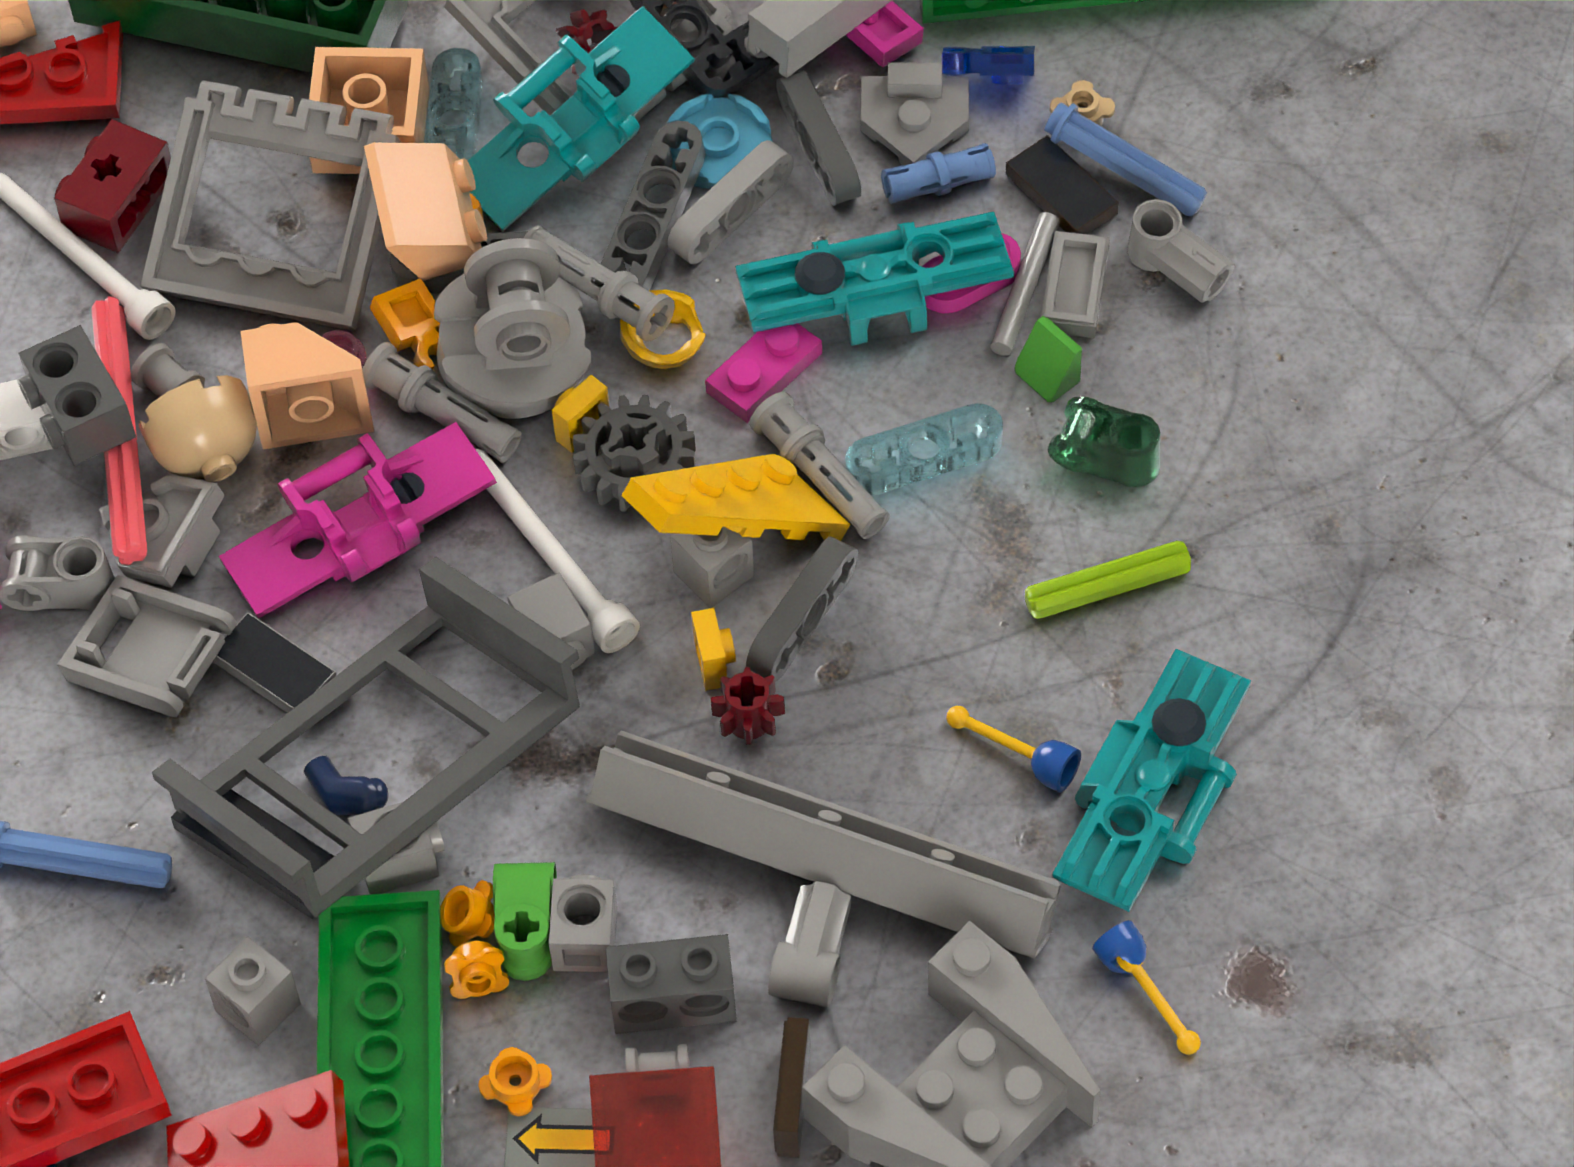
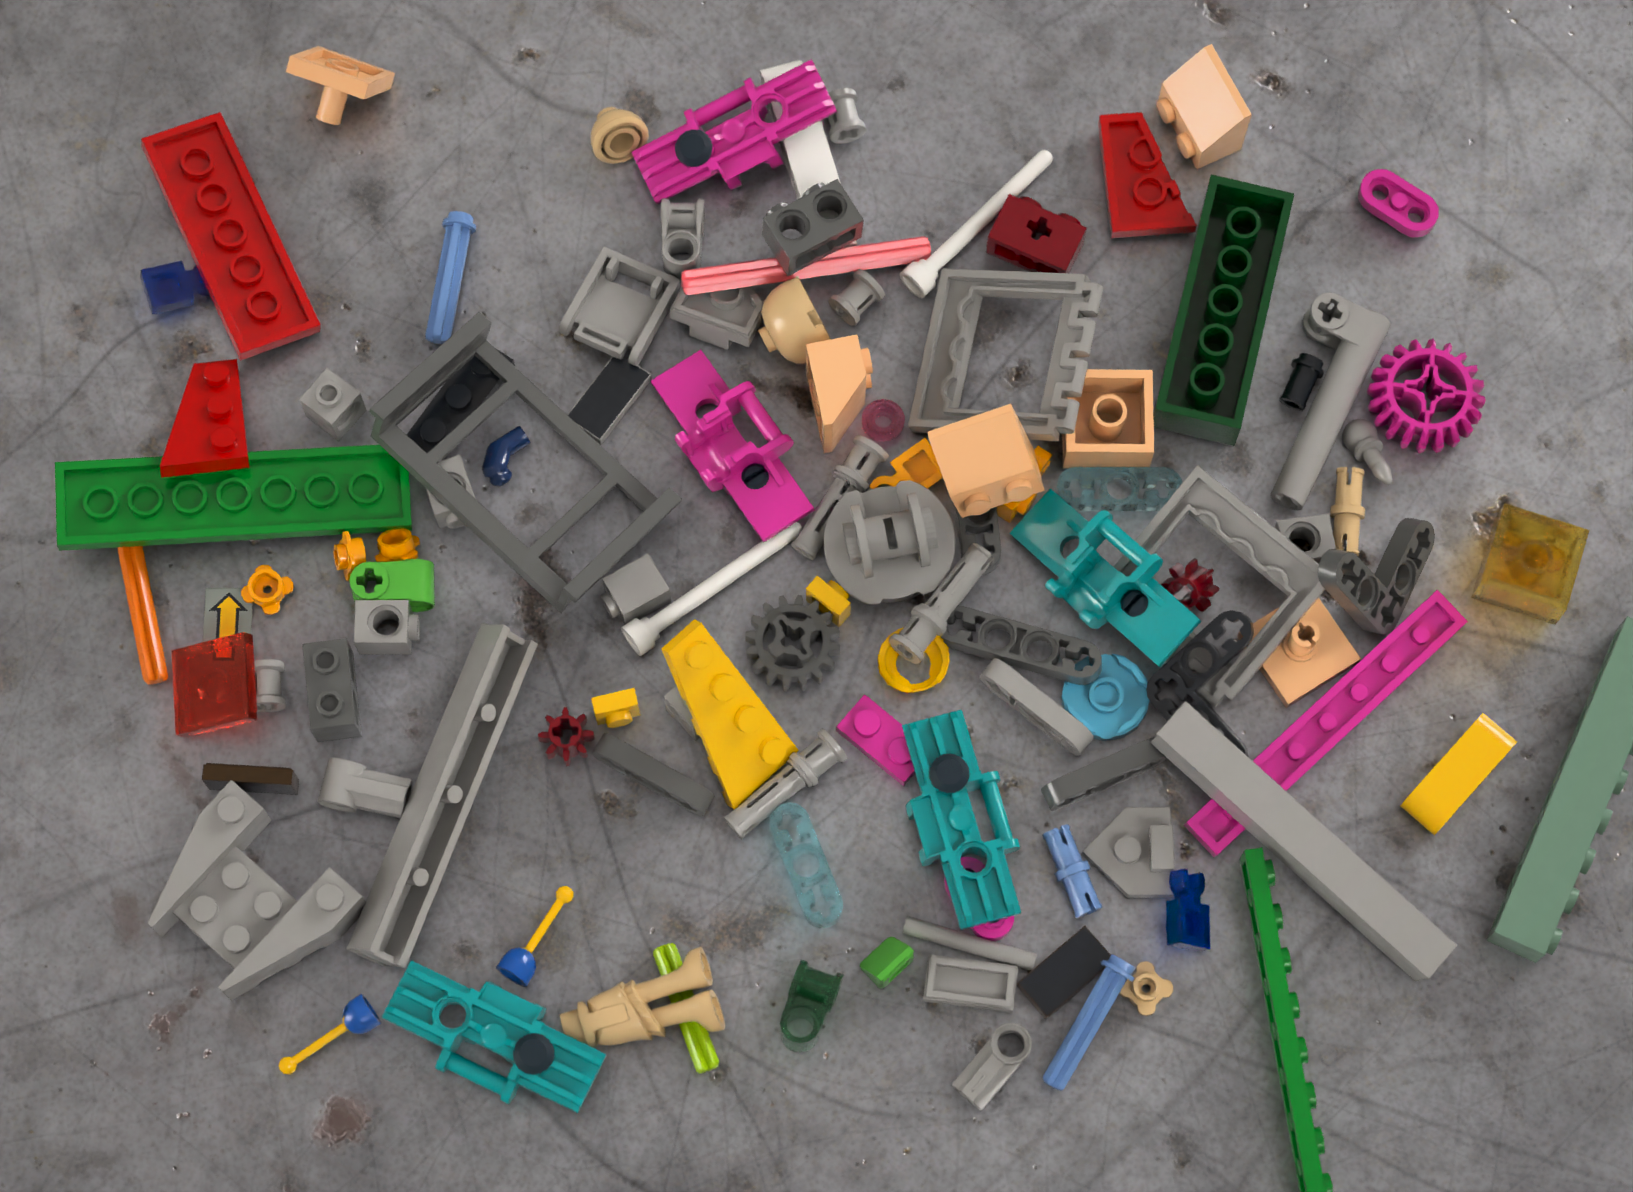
camera: 85 degrees right, 15 degrees up
none -> tan piece [560,947,725,1048]

